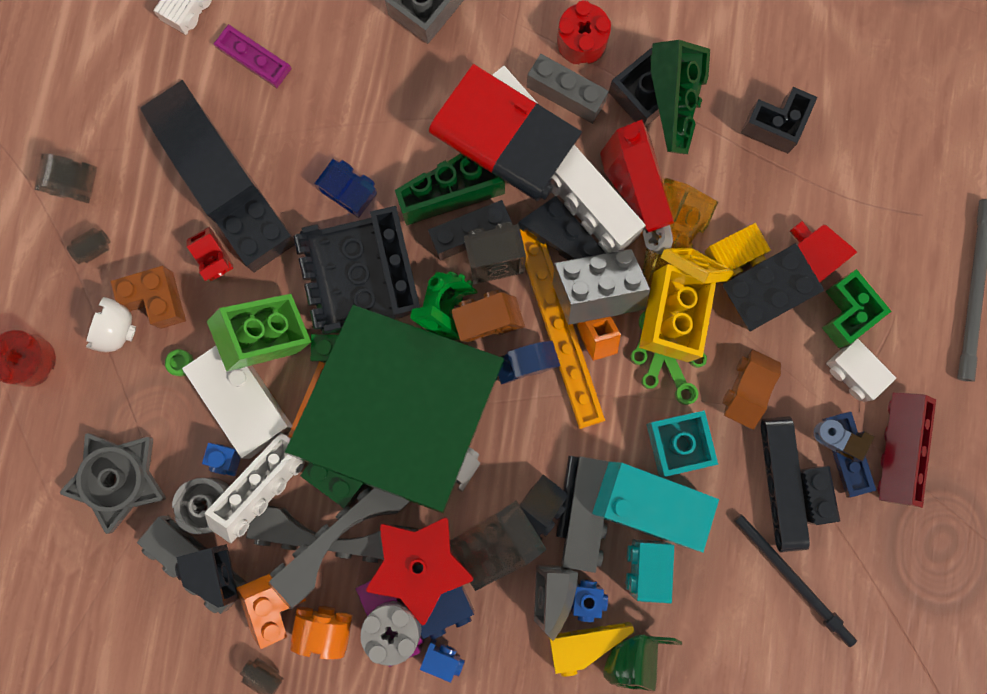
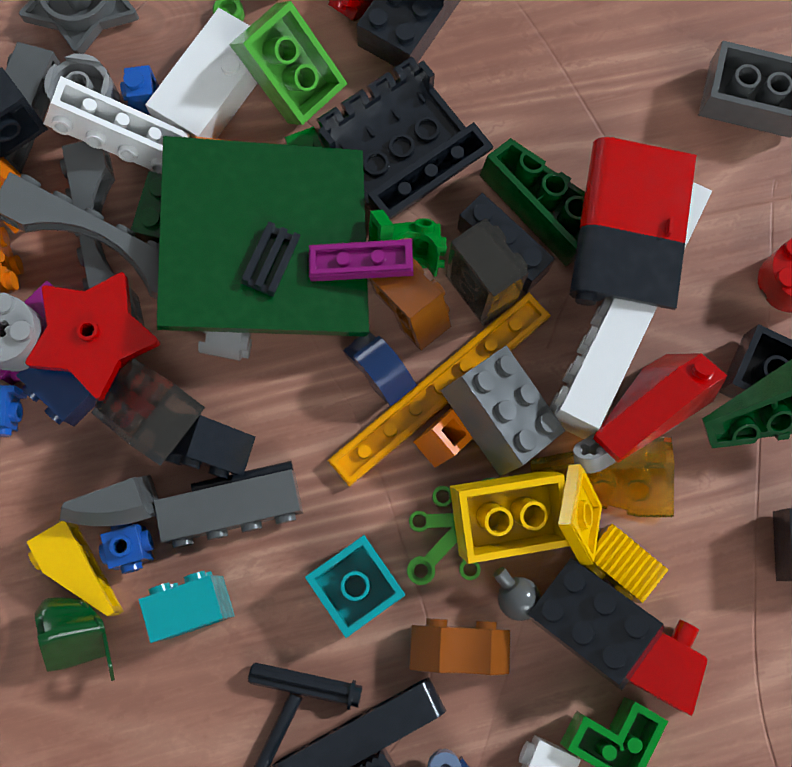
camera: 65 degrees right, 5 degrees down
clear blue brick [314,159,377,218] -> none
black wing [516,196,606,261] -> none
dark grey brick [527,53,609,124] -> none
teal brick [592,461,719,553] -> none
none -> black tile [241,221,301,297]
none -> black axle [248,662,363,710]
none -> magenta tile [309,239,414,282]
none -> dark grey piece [493,567,541,621]

